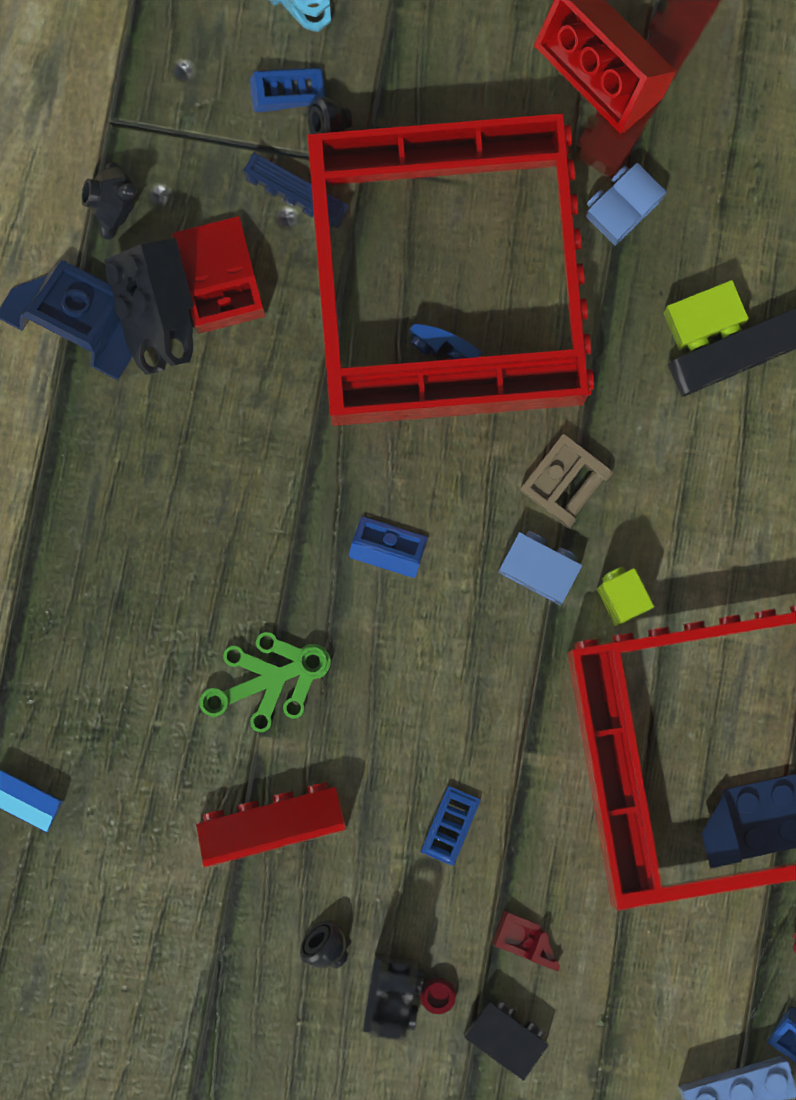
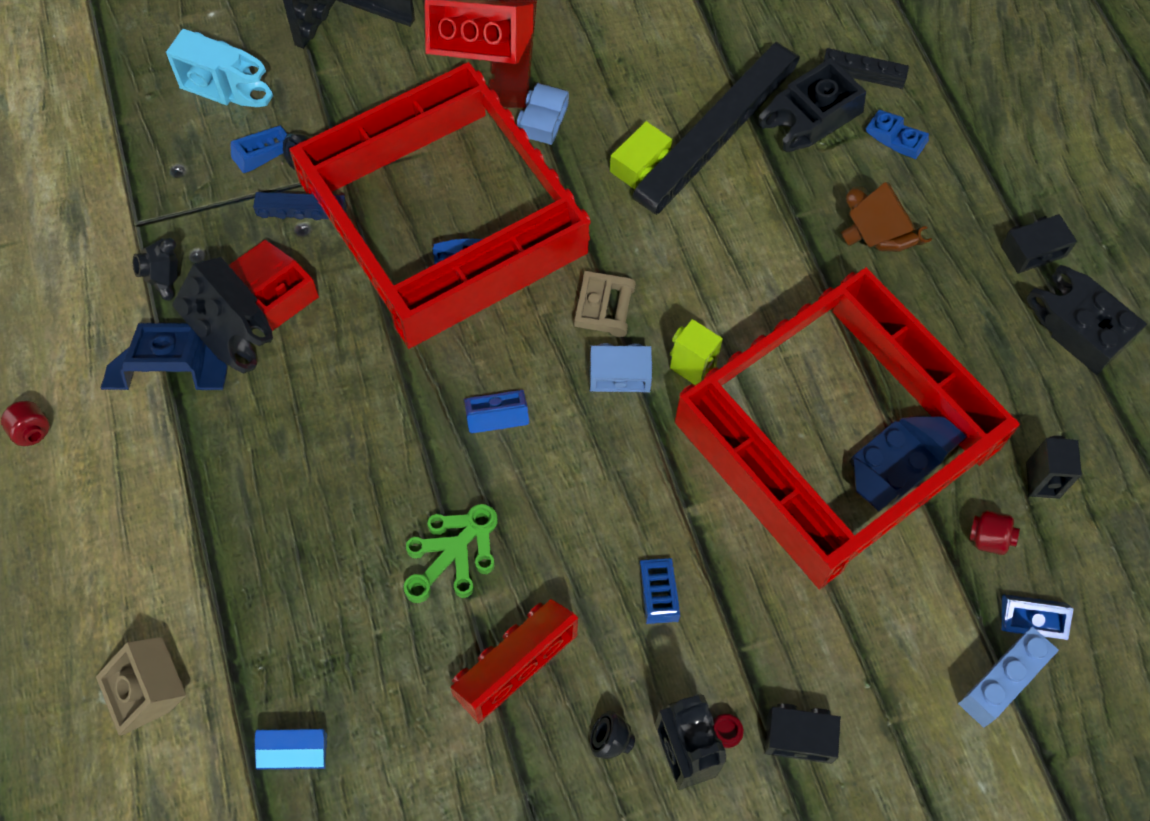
camera: 30 degrees left, 20 degrees down
dark red slope [491,911,560,971] -> none

